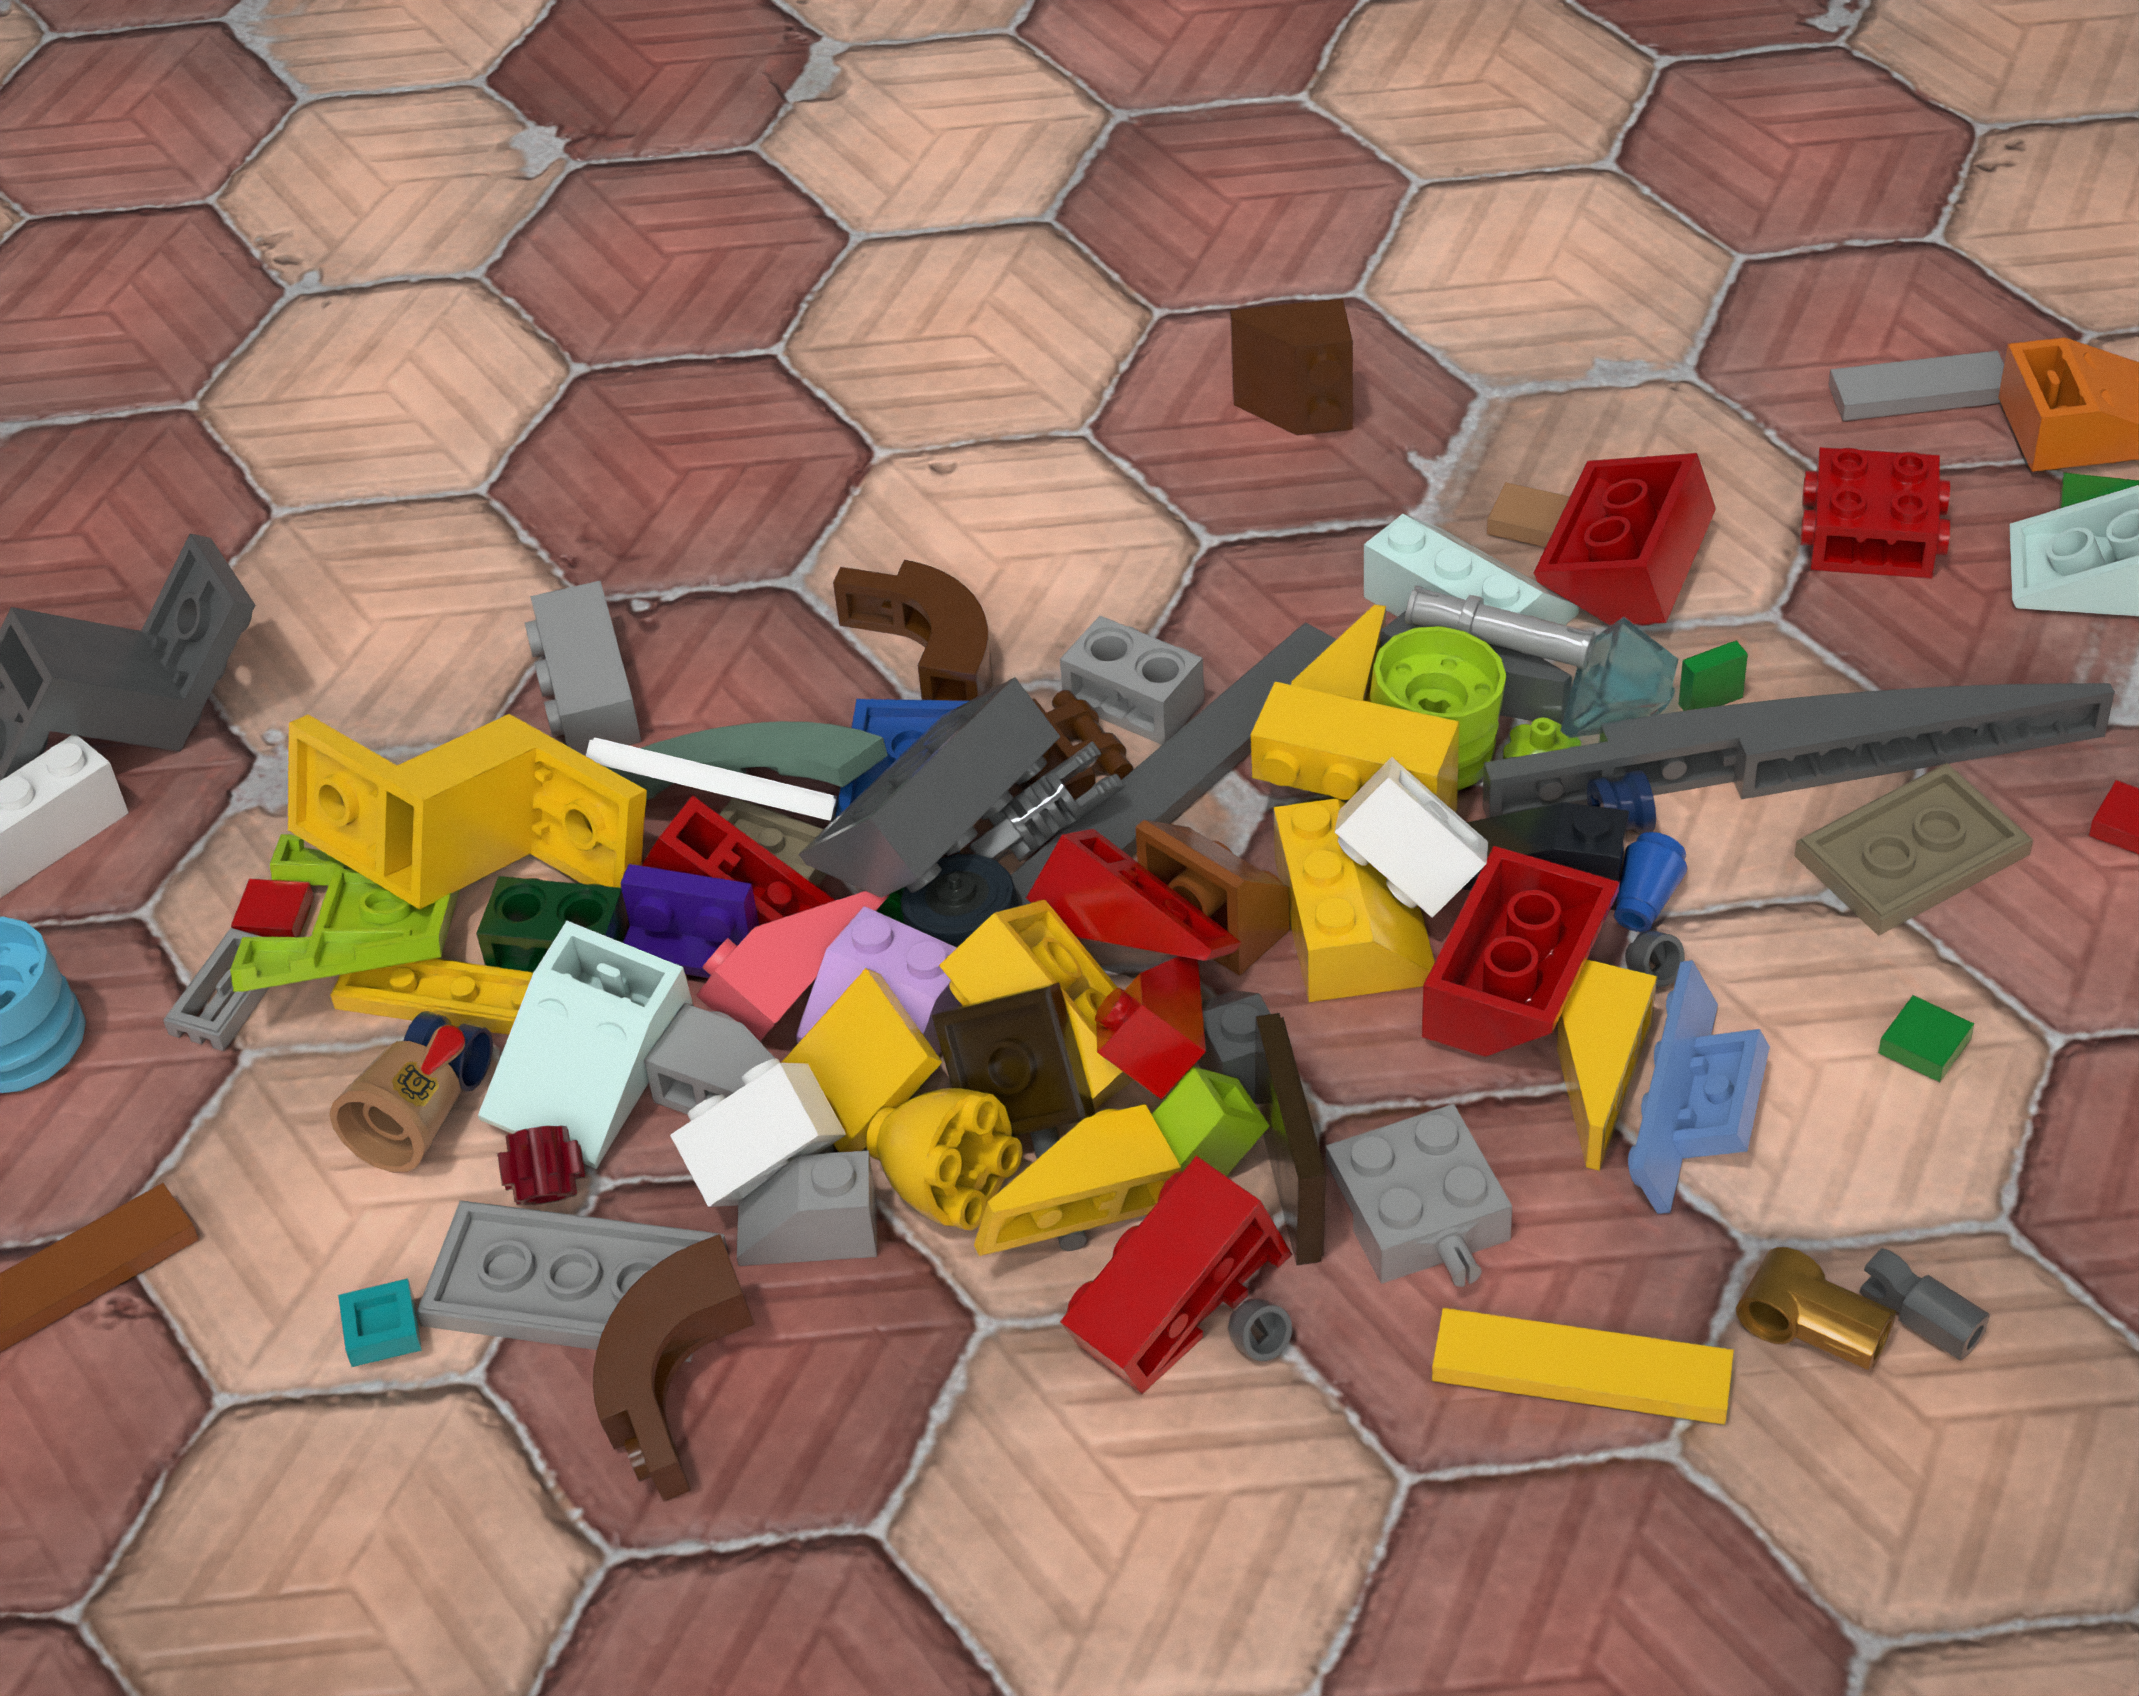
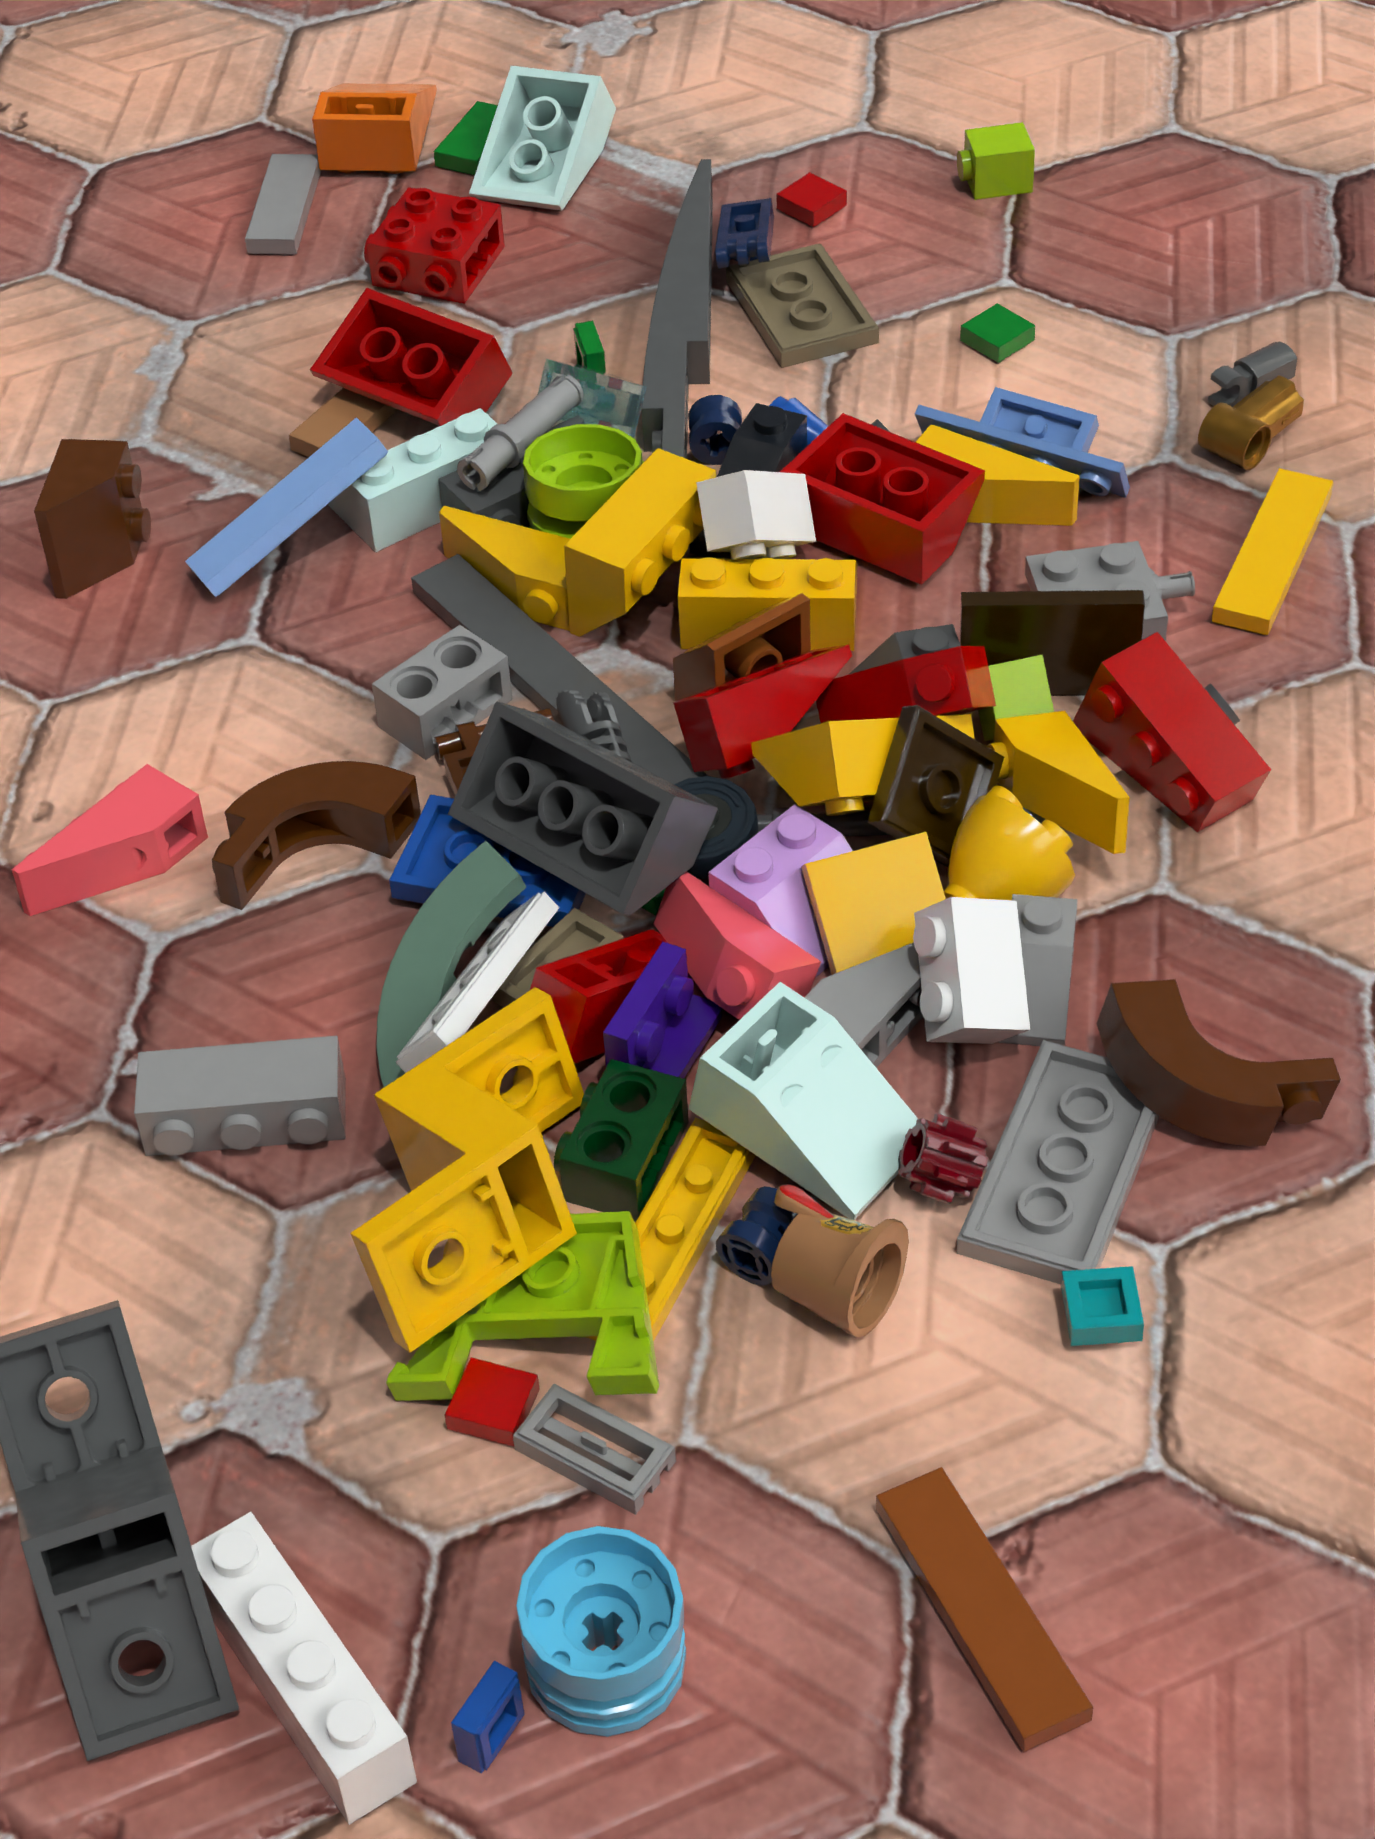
camera: 80 degrees left, 0 degrees up
none -> coral slope [11,764,208,916]
none -> light blue tile [185,417,388,597]
none -> dark blue hinge [715,198,774,269]

